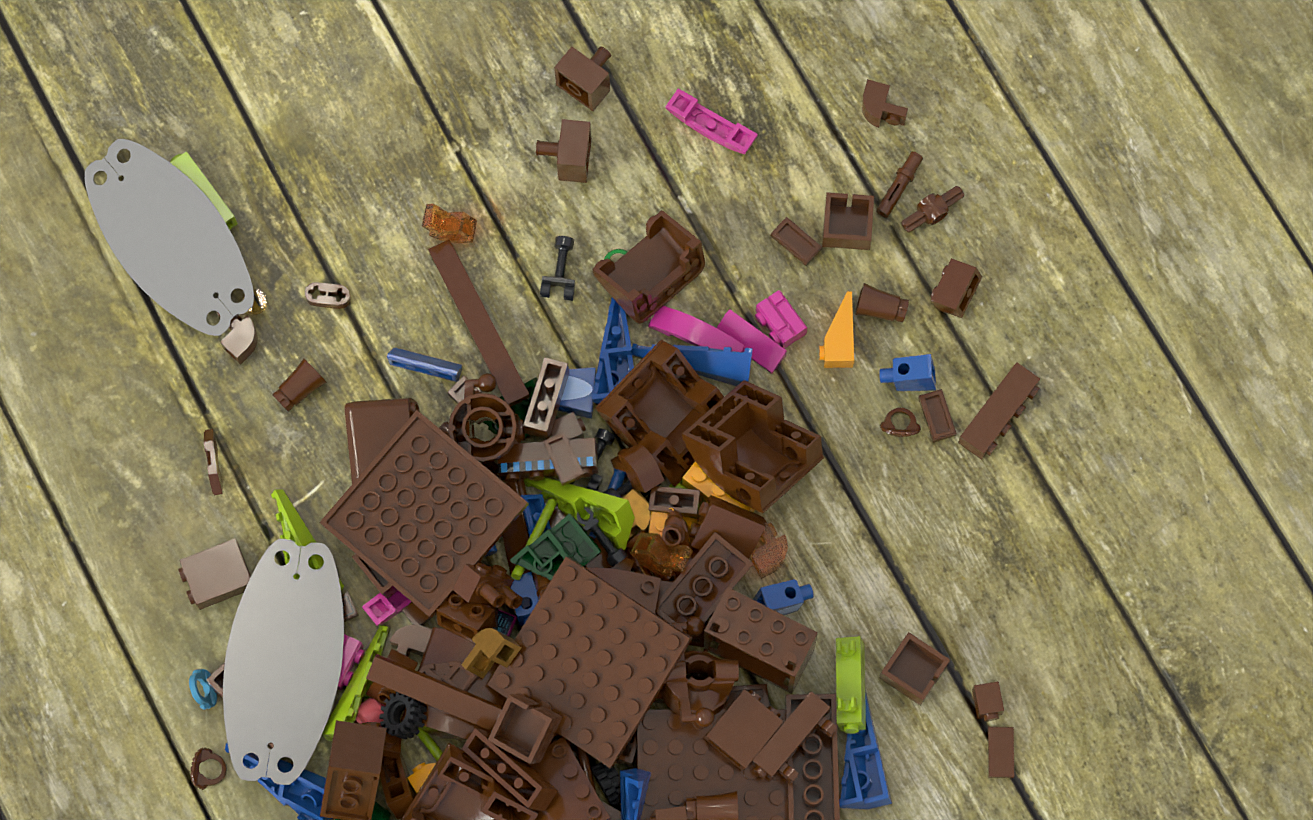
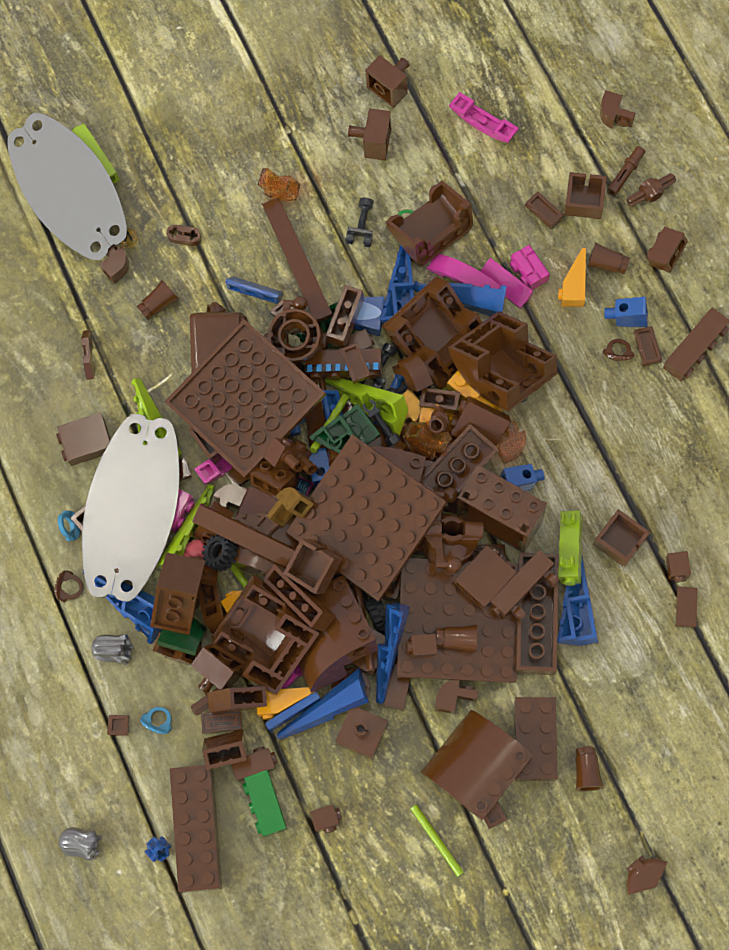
camera: 10 degrees right, 0 degrees up
none -> reddish brown plate [206,302,226,312]

